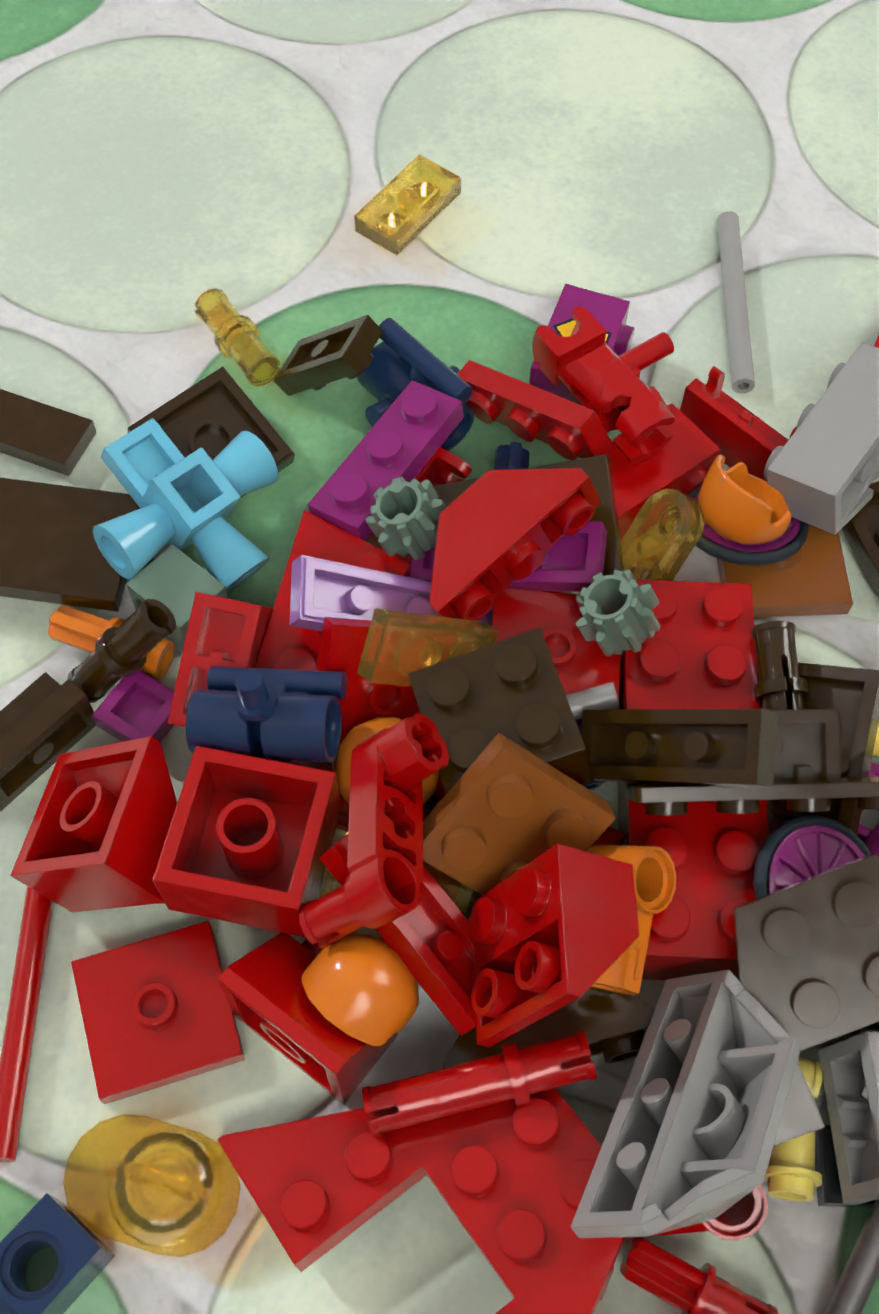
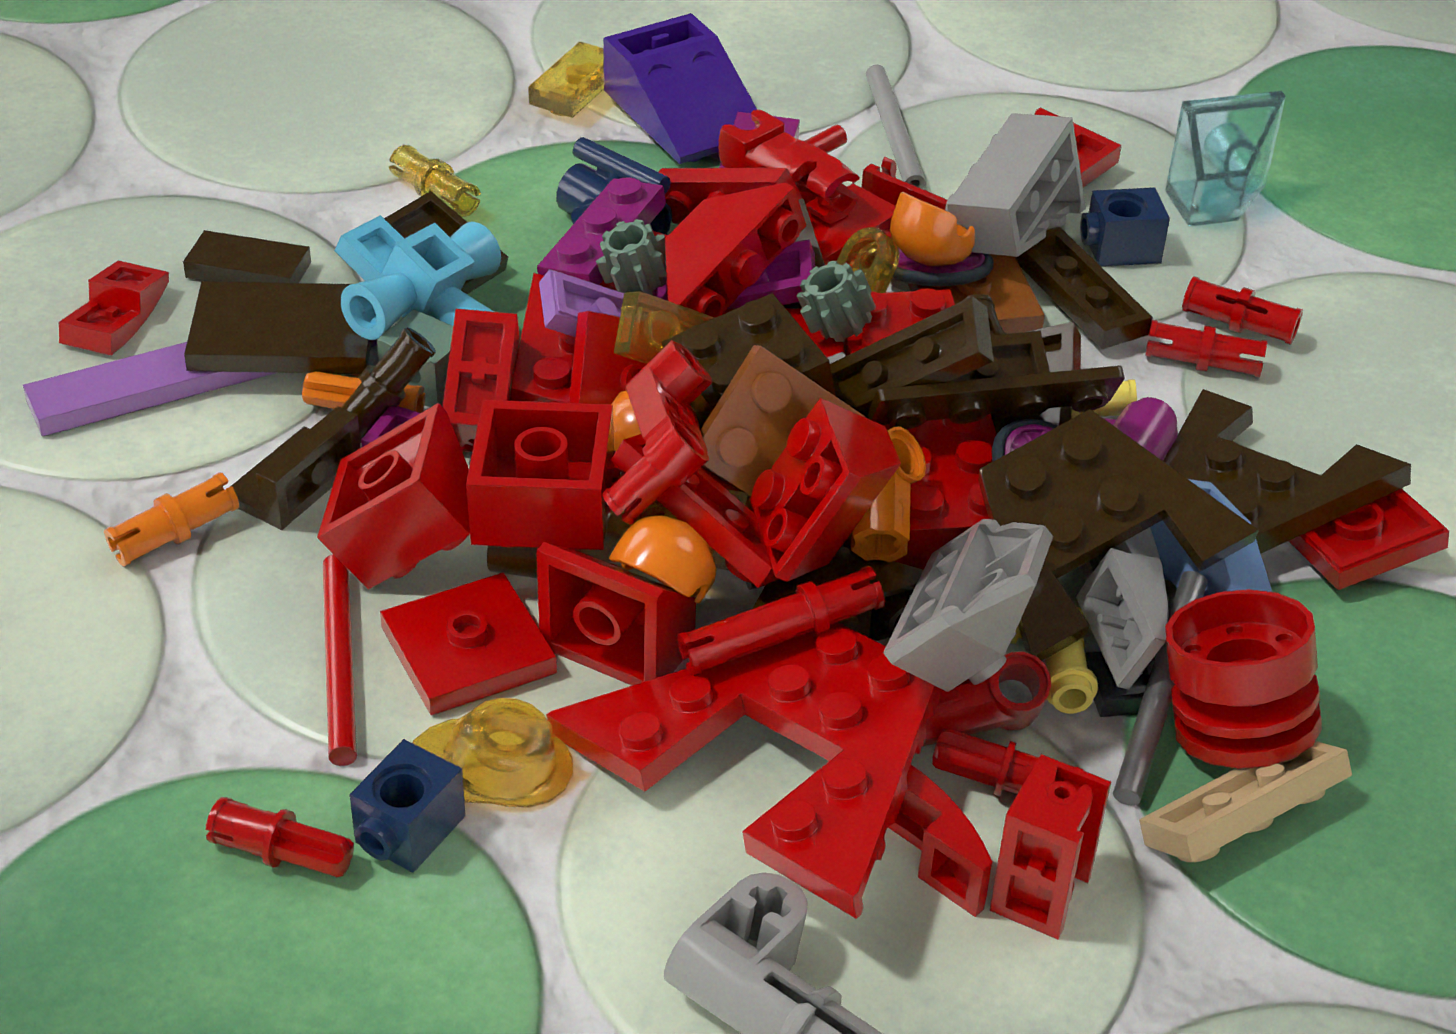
camera: 10 degrees left, 20 degrees down
dark blue pin [185,666,348,764] -> none
dark brown plate [273,315,383,396] -> none
none -> dark purple slope [603,13,757,164]

